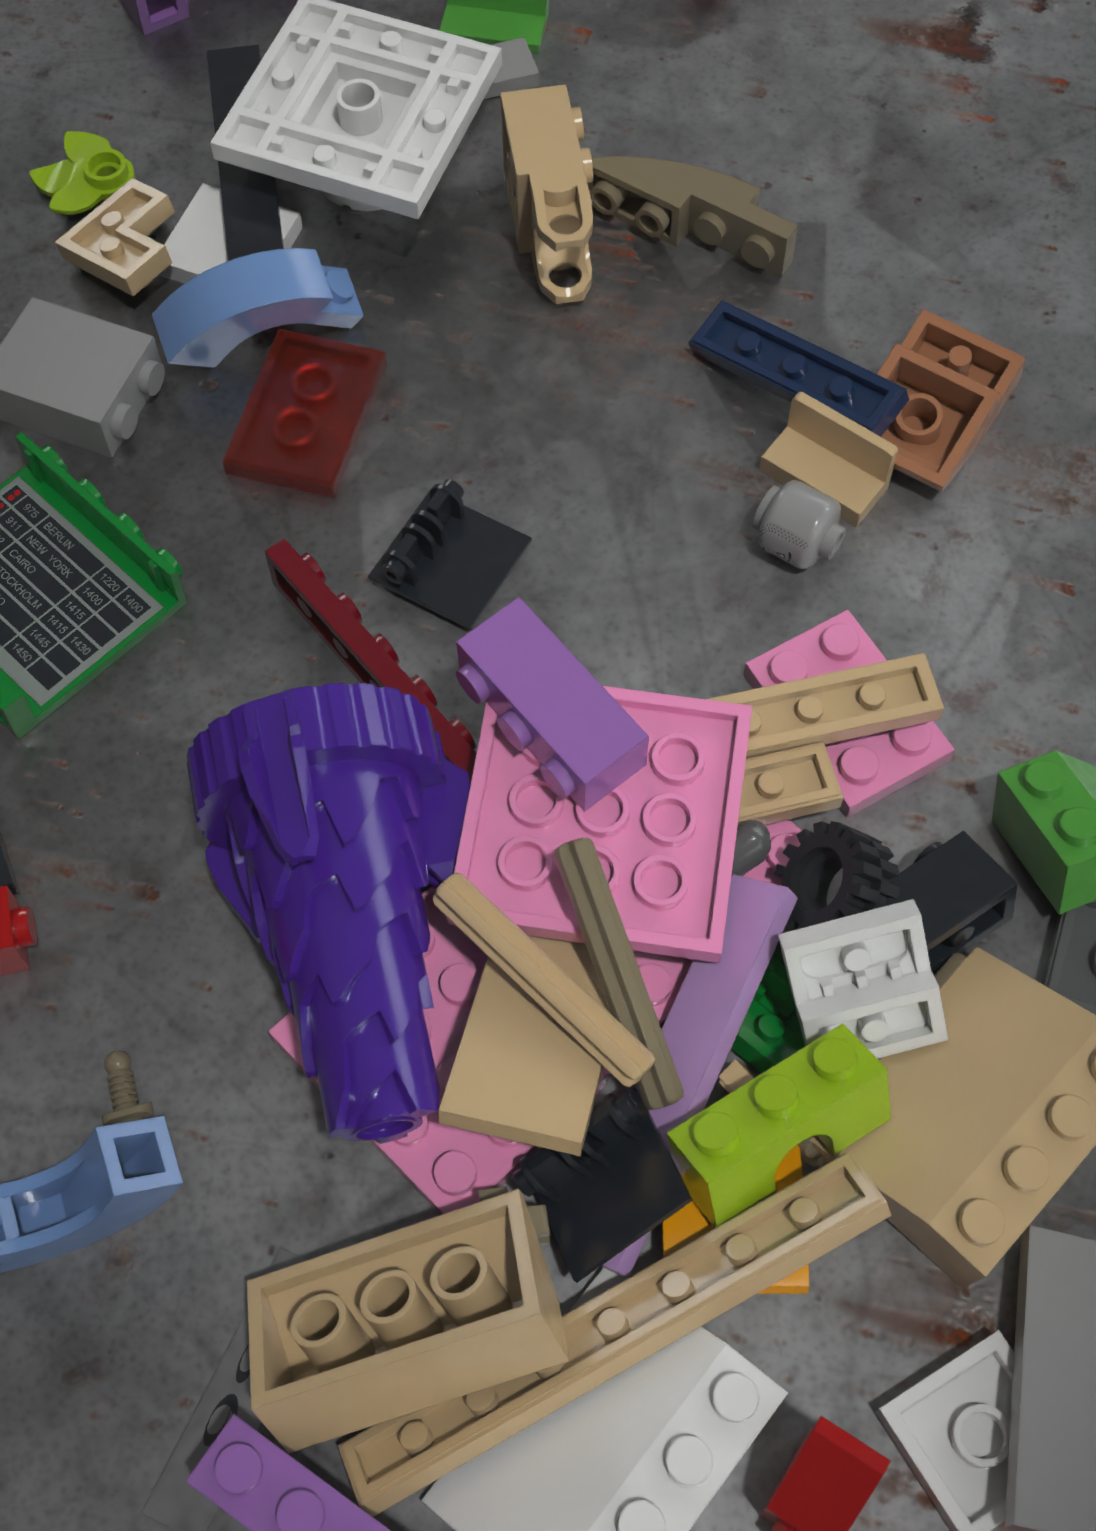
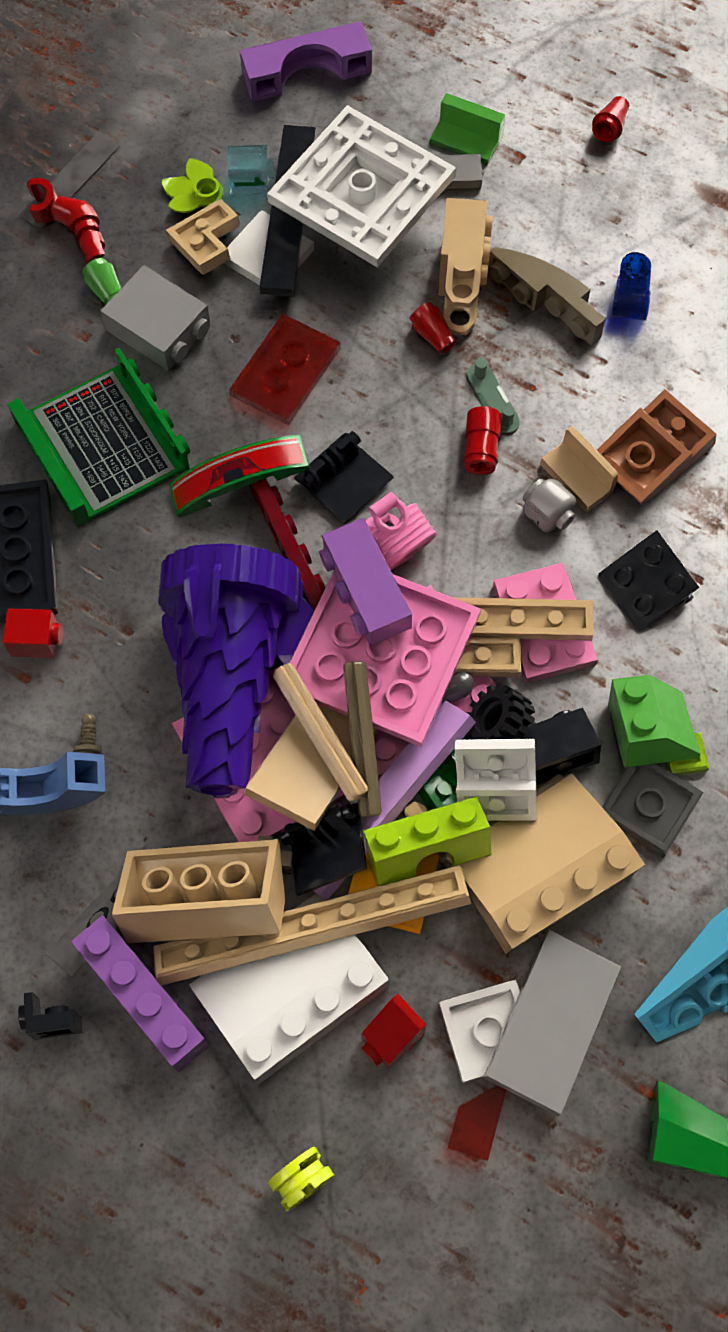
camera: 15 degrees right, 5 degrees up
medium blue arch [152,248,364,368] -> none
dark blue tile [688,300,909,437] -> none
none -> slope [169,435,311,518]
none -> clear light blue brick [228,145,275,195]
none -> bright pink piece [366,492,437,571]
none -> red cone [409,302,456,354]
none -> red piece [463,406,502,475]
none -> sand green piece [467,358,520,434]
none -> black hinge [598,530,700,631]
none -> clear blue piece [612,252,652,321]

